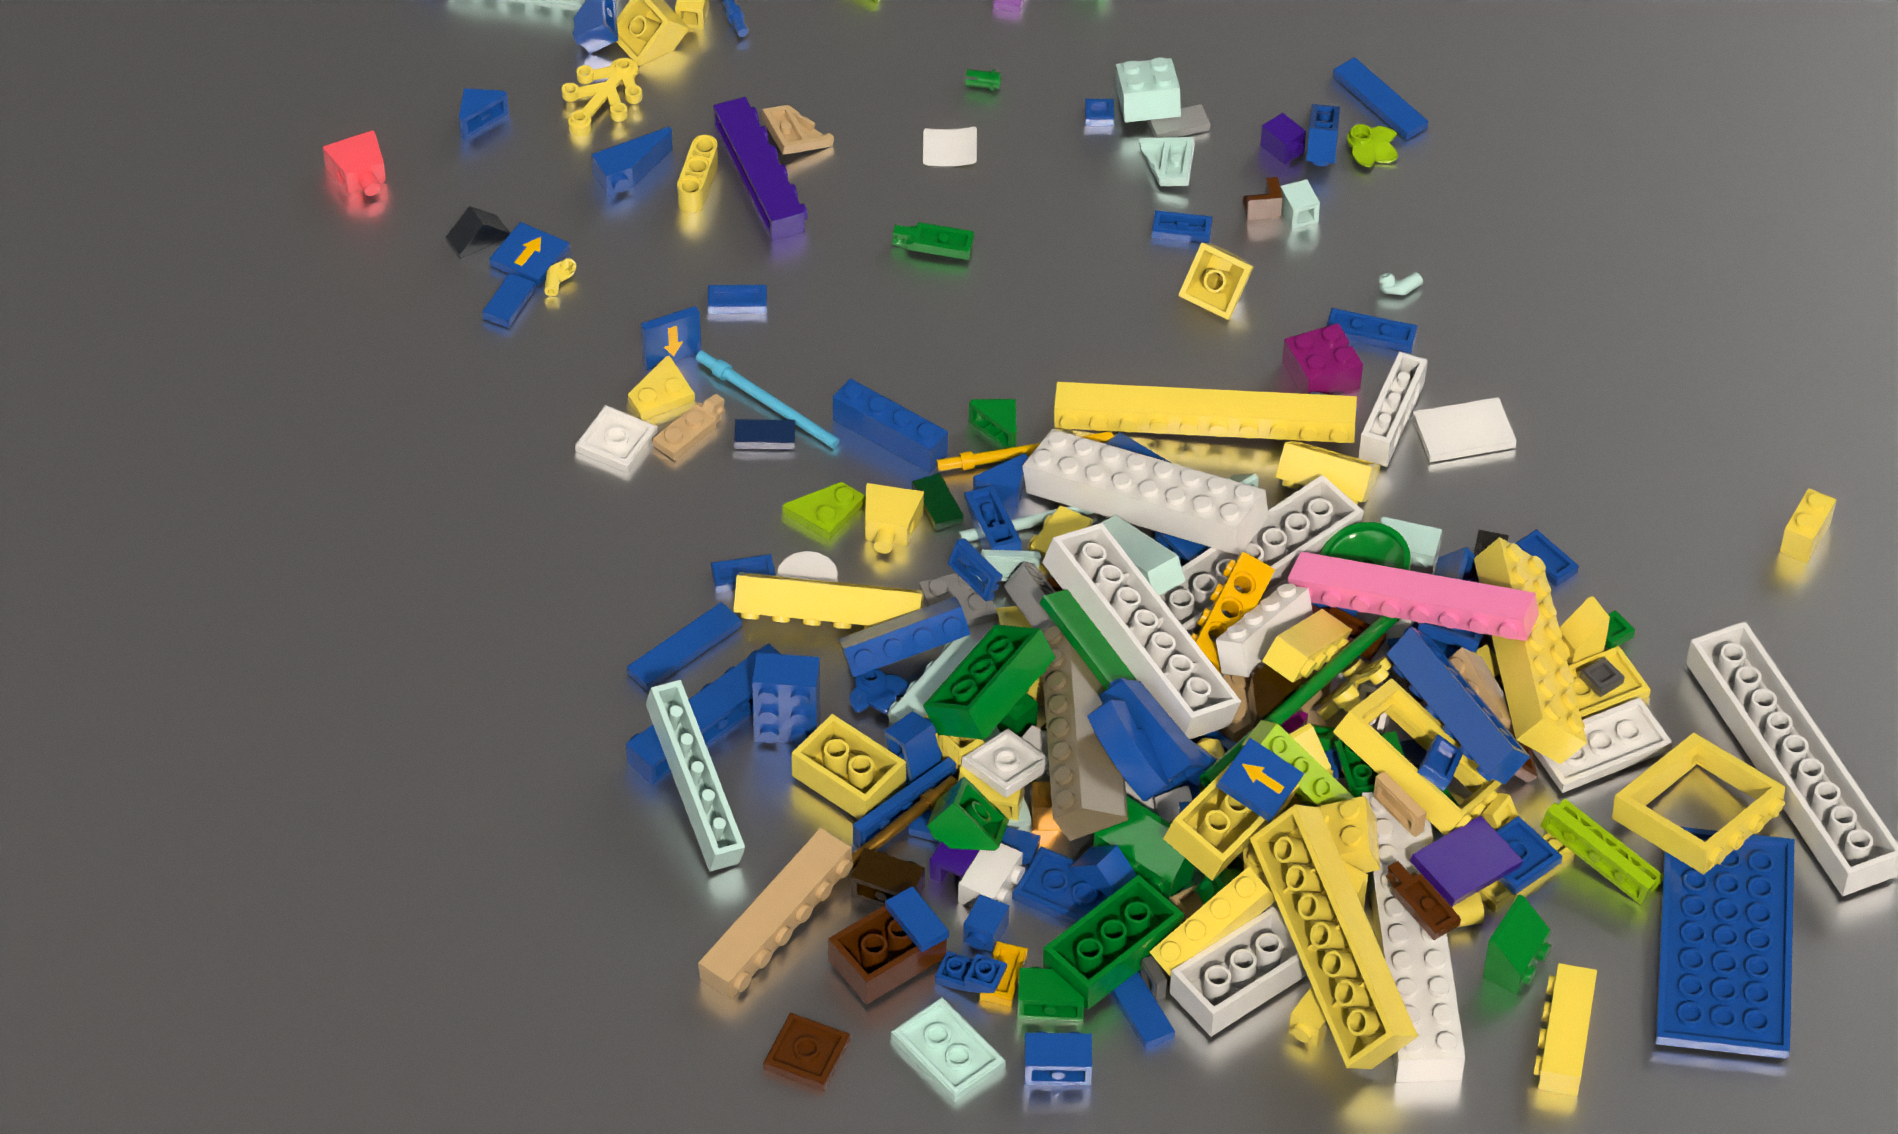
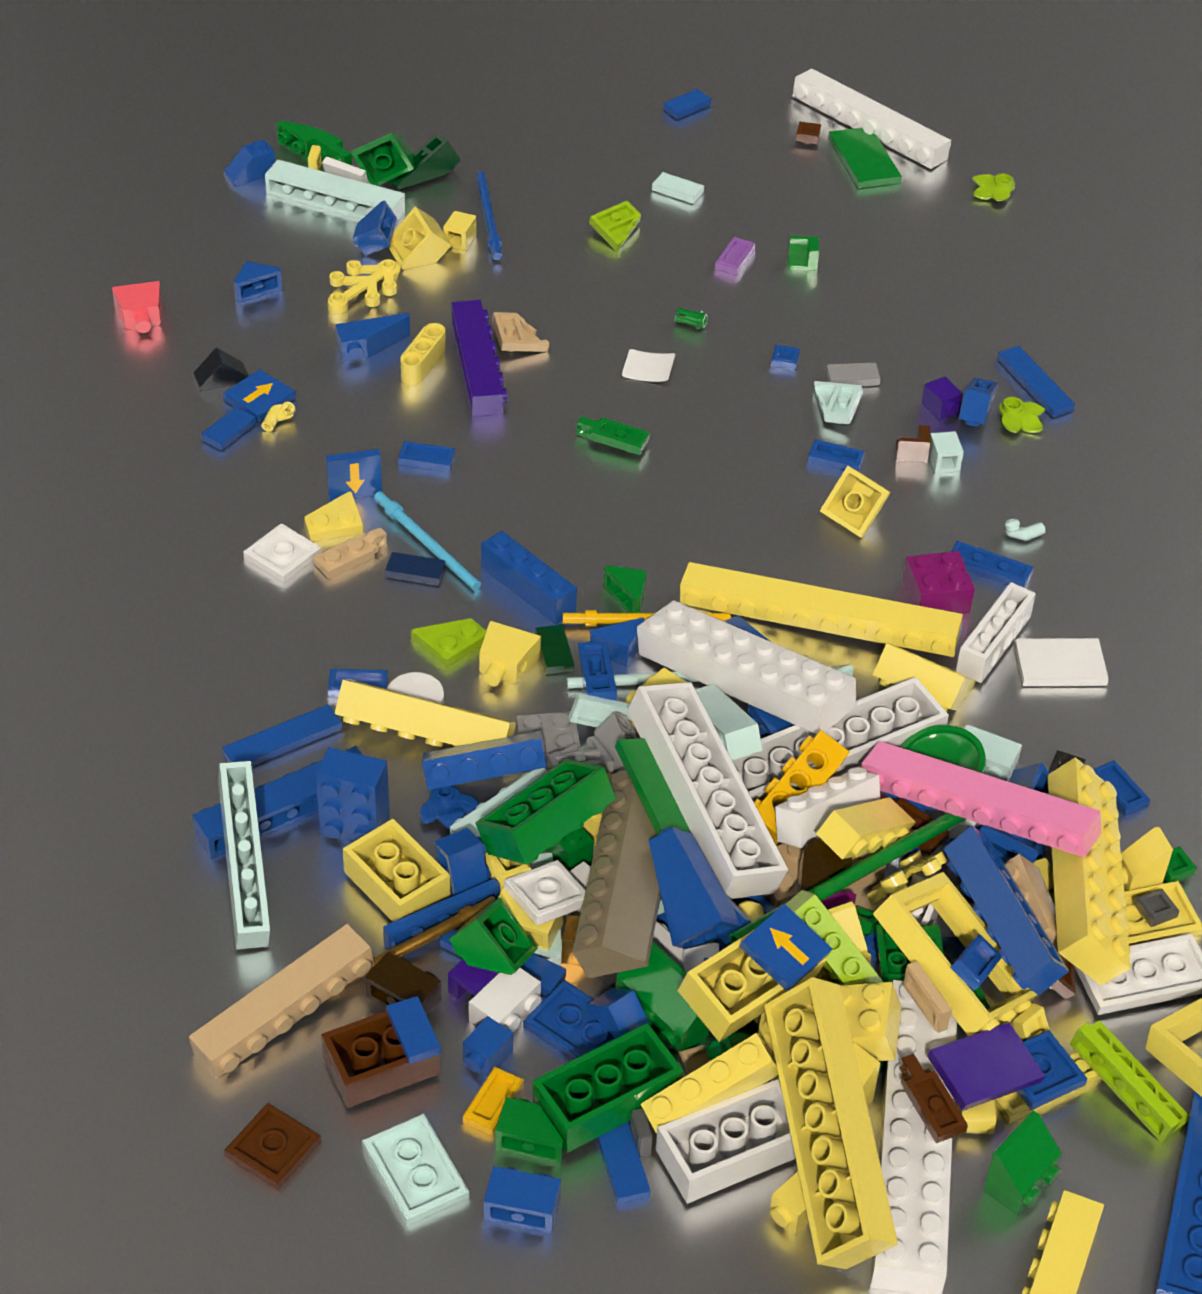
camera: 10 degrees right, 5 degrees down
blue slope [935,951,1007,993] -> none
blue tile [947,538,1003,602] -> none
blue slope [1087,700,1170,801] -> none
light aqua brick [1116,57,1181,123] -> none
none -> light grey wing [547,736,614,773]

